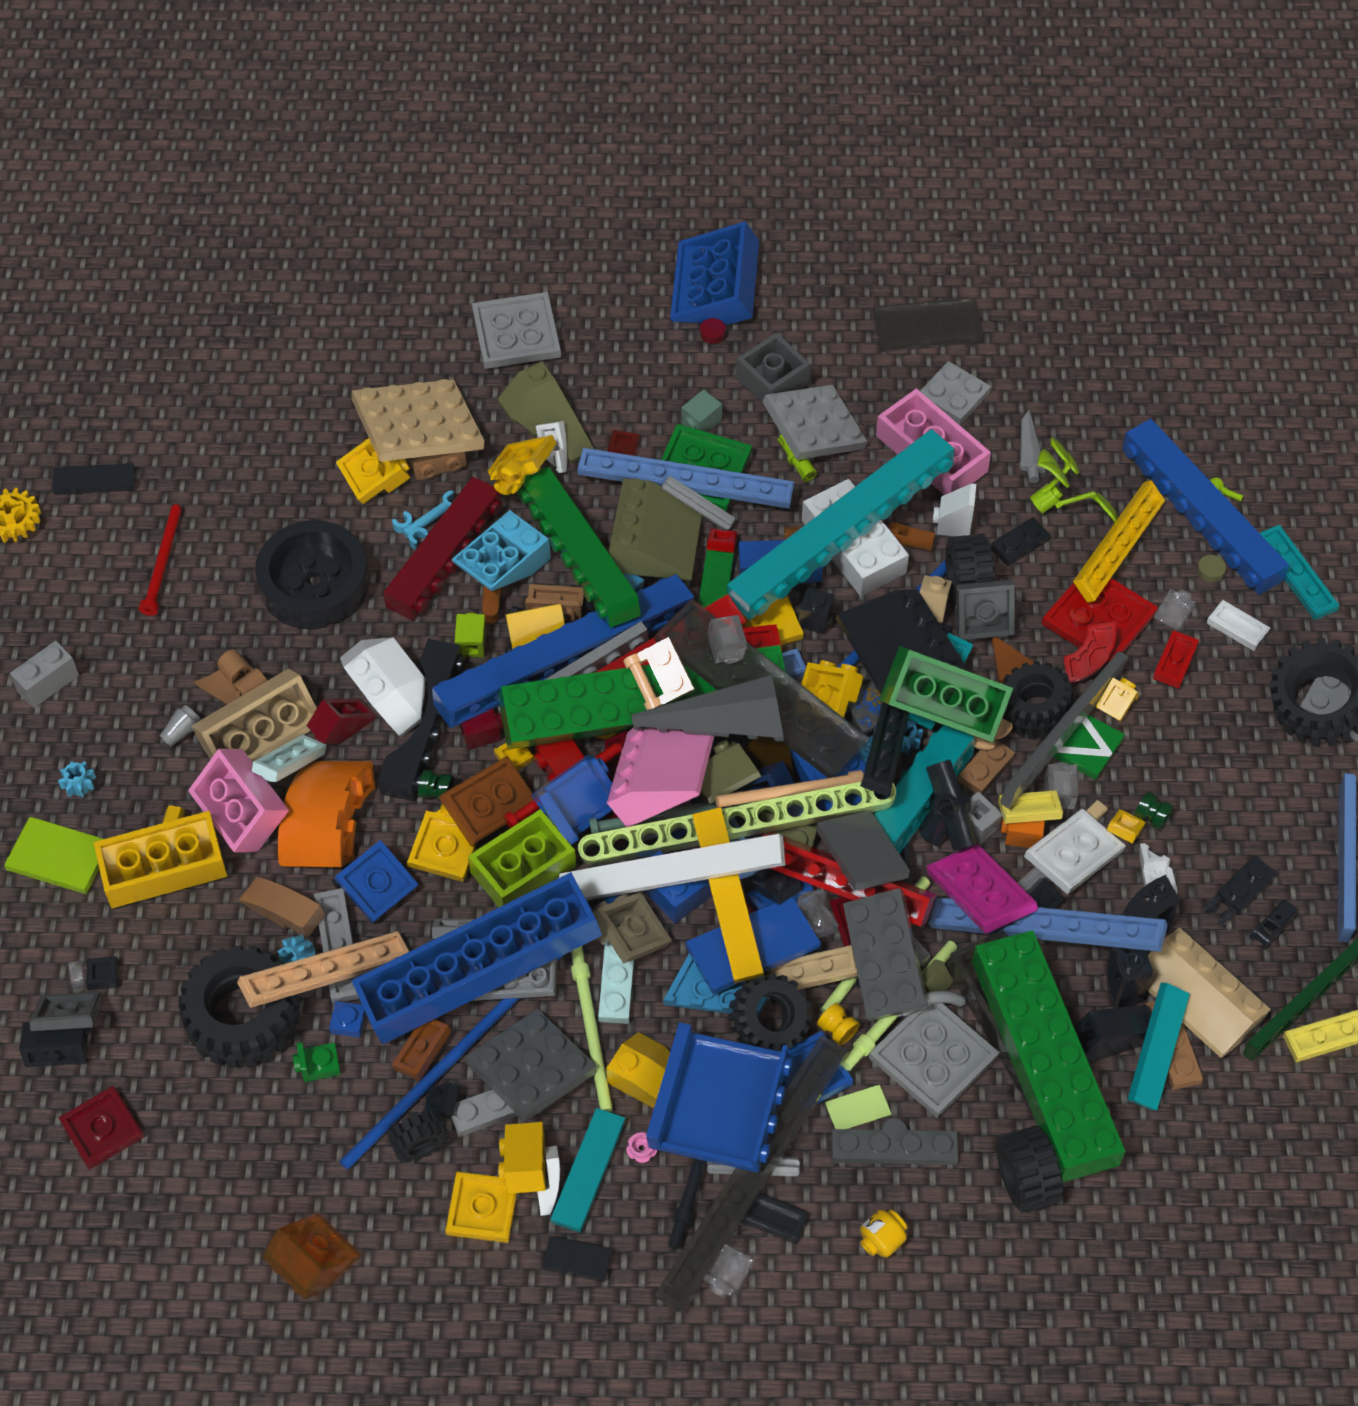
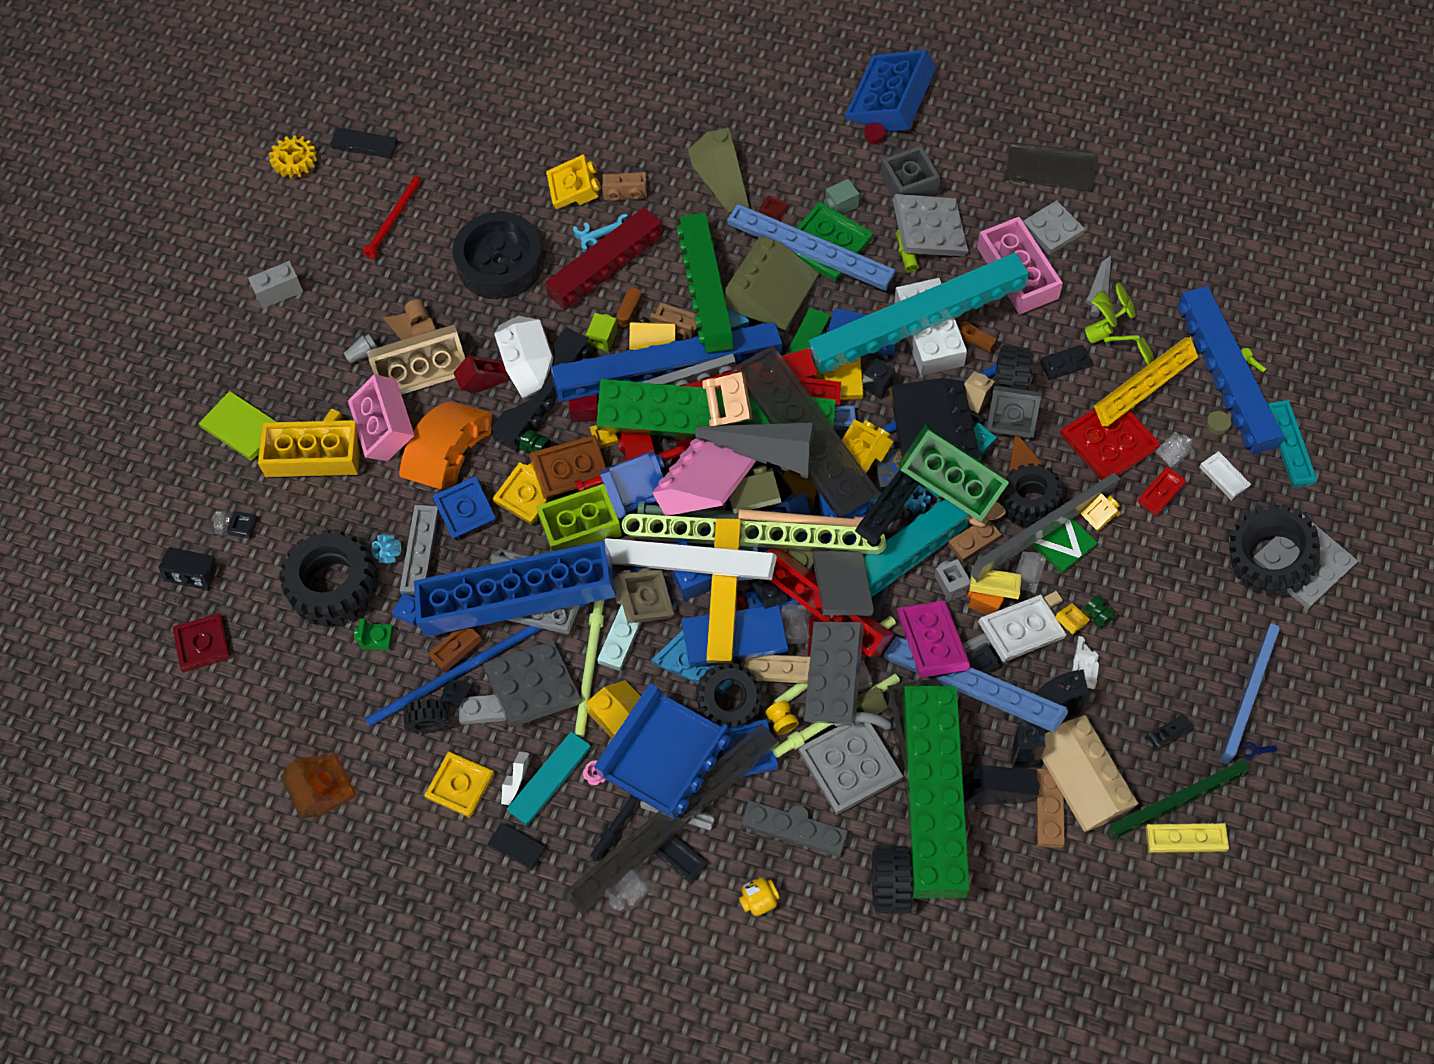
camera: 20 degrees right, 5 degrees up
dark grey tile [29,992,103,1031] -> none
medium azure gear [58,761,96,797] -> none
light nougat tile [237,931,410,1008] -> none
medium nougat slope [239,877,325,938] -> none
light aqua plate [252,735,326,782] -> none
tan plate [352,379,484,462] -> none
medium azure slope [452,510,551,591] -> none
light grey plate [472,292,561,369] -> none
yellow plate [488,434,557,495] -> none
yellow brick [499,1122,546,1194] -> none
white slope [536,421,567,473] -> none
light grey axle [662,476,735,530] -> none
red tile [707,529,737,553] -> none
clear brick [707,615,747,664] -> none
yellowish green sticker [825,1085,892,1129] -> none
black piece [919,760,978,851] -> none
white slope [933,484,976,536] -> none
red tile [1064,621,1117,685] -> none
teal tile [1127,983,1190,1111] -> none
black hinge [1204,855,1277,926] -> none

